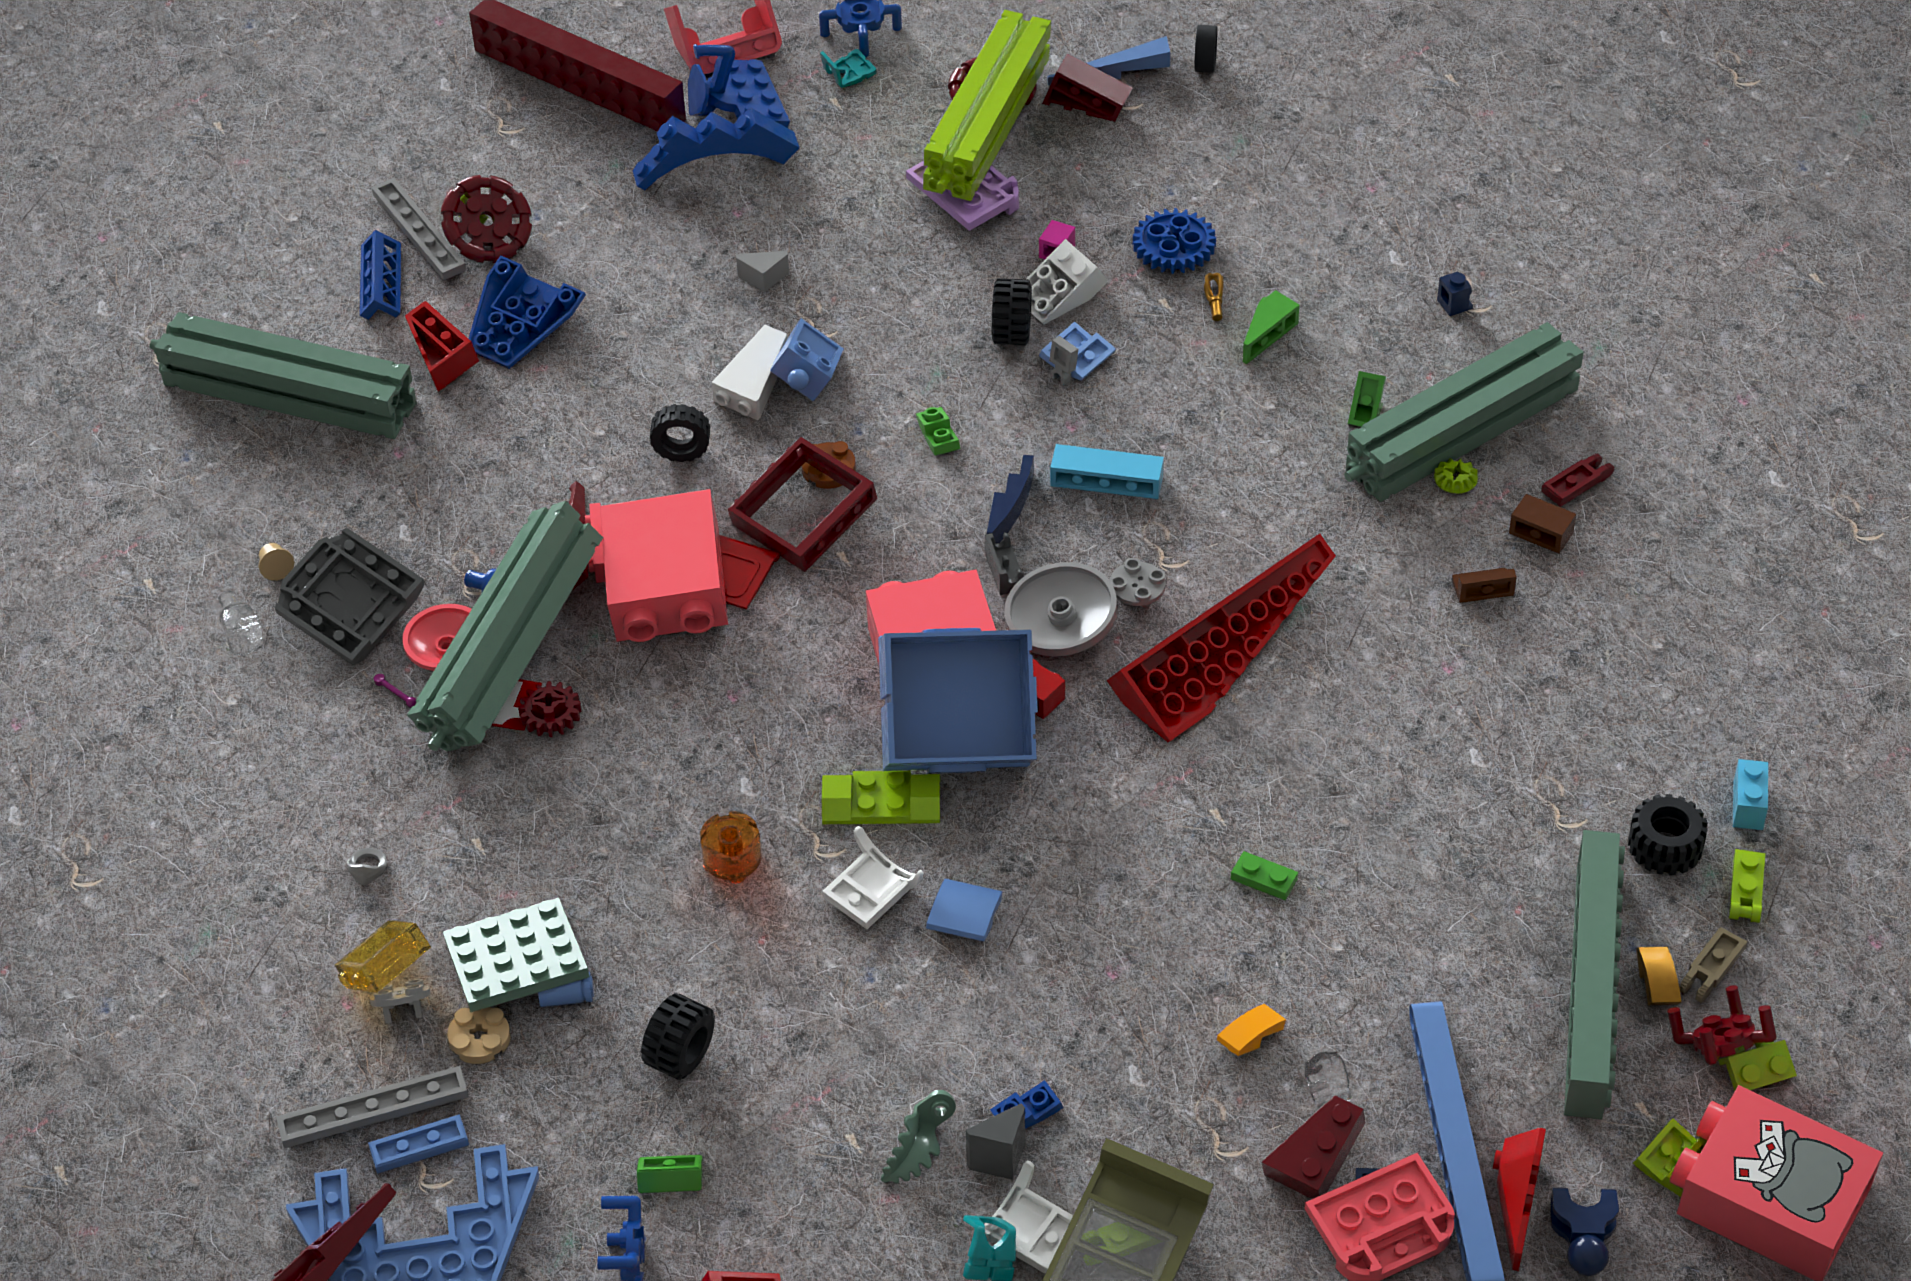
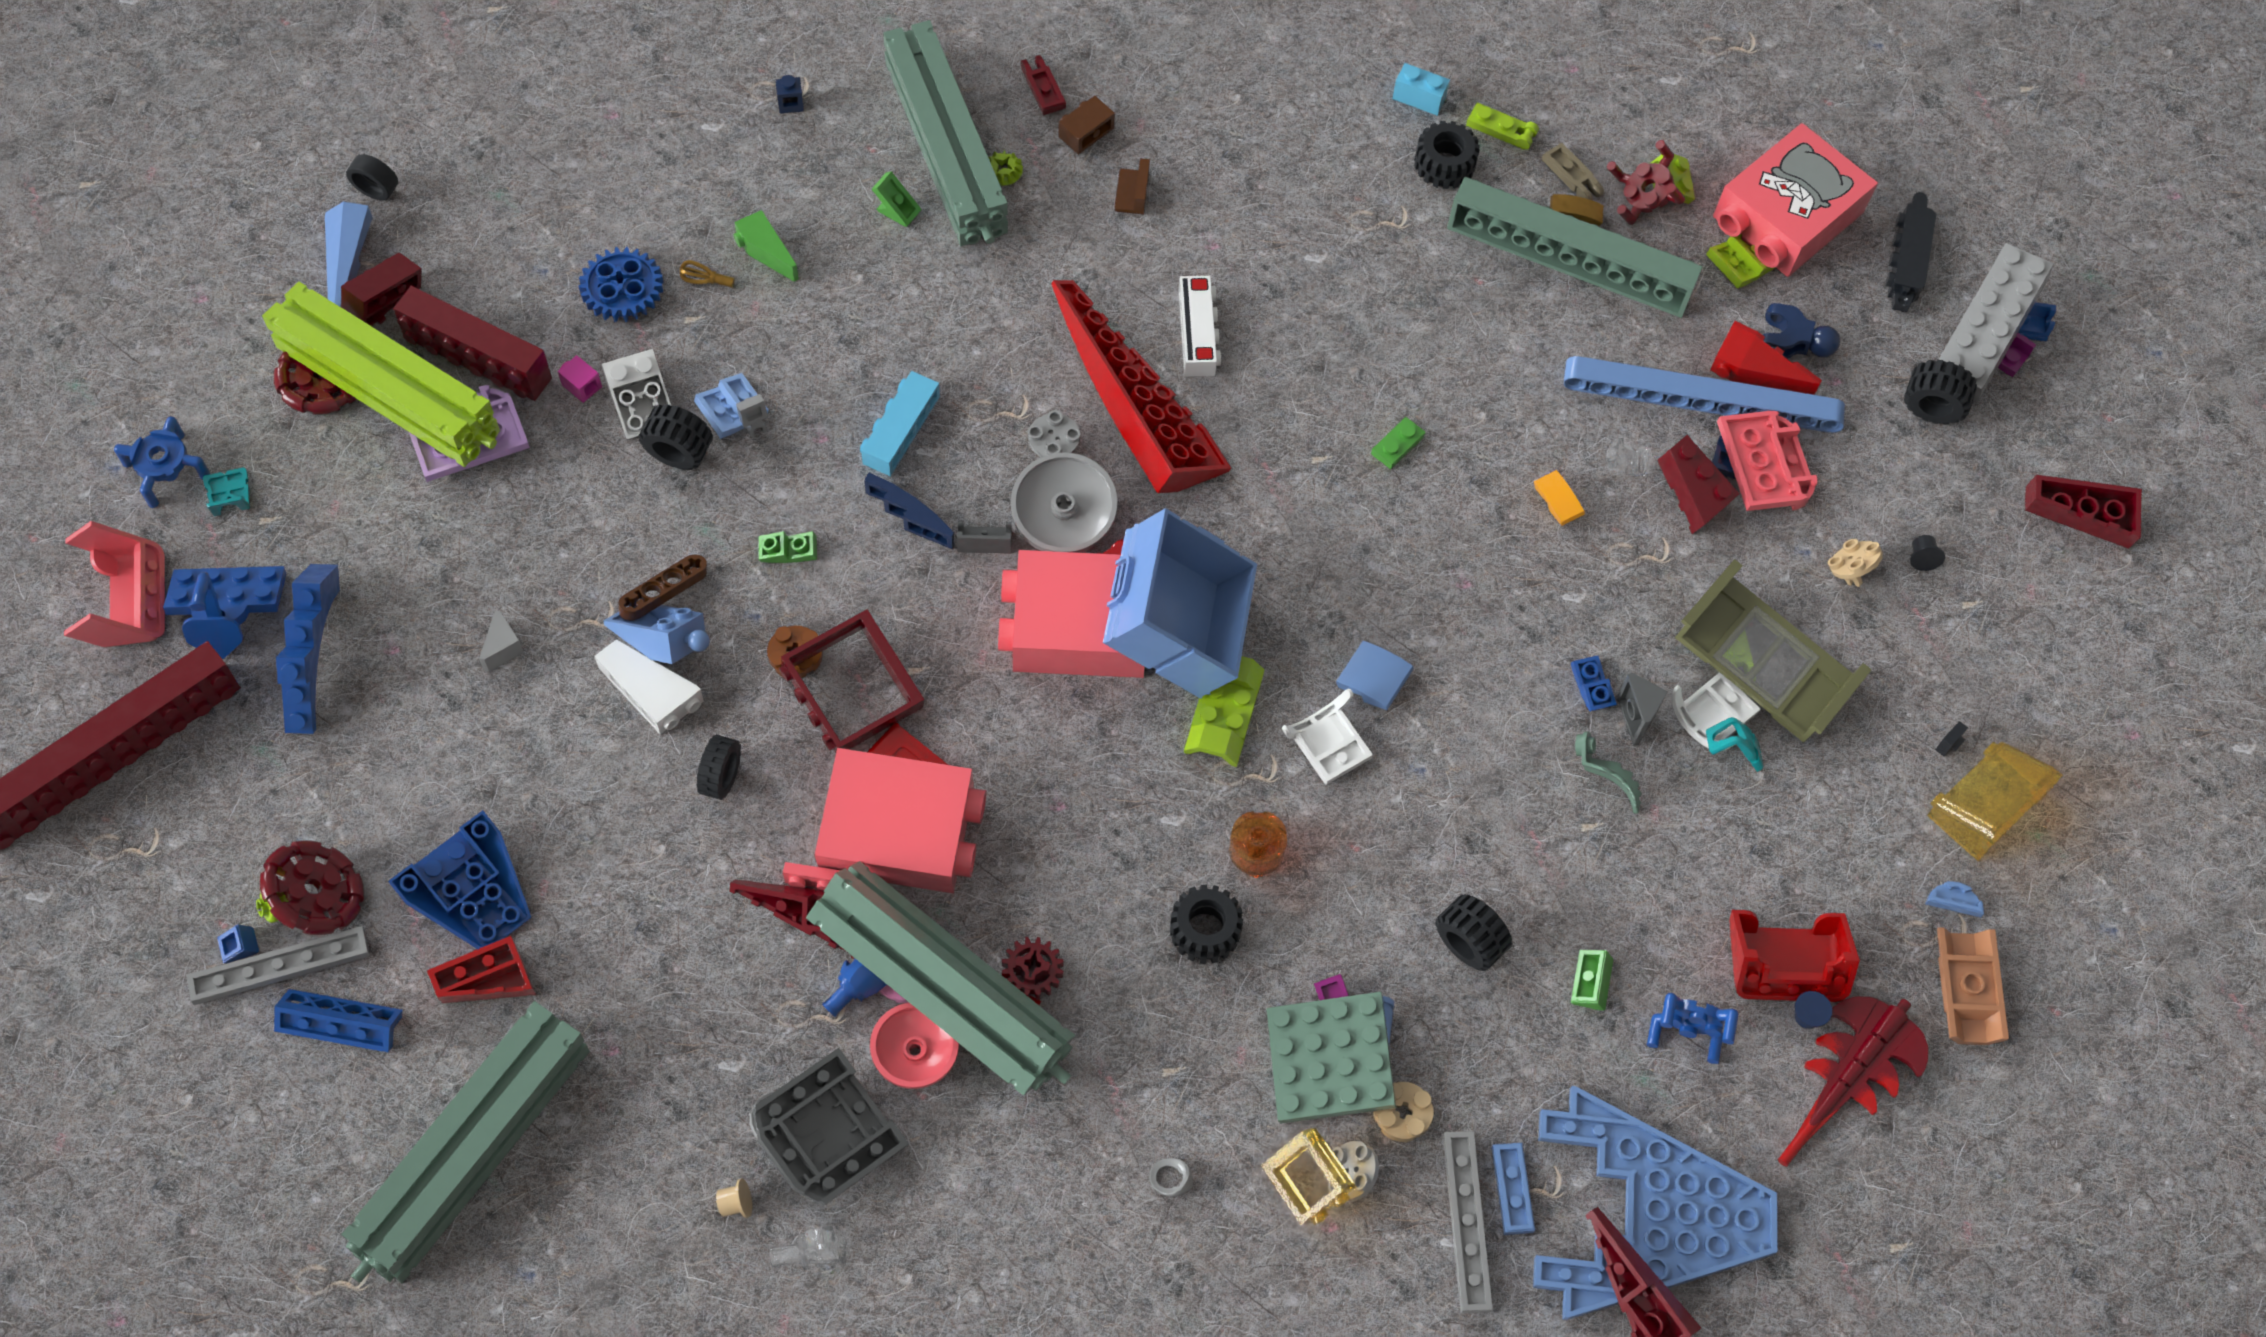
camera: 80 degrees left, 15 degrees up
magenta hinge [373,674,416,708] -> none
none -> blue slope [217,924,259,964]
none -> dark red brick [393,286,552,401]
none -> reddish brown beam [618,554,707,621]
none -> black tyre [1170,884,1243,964]
none -> white brick [1179,276,1221,377]
none -> magenta plate [1314,974,1349,1000]

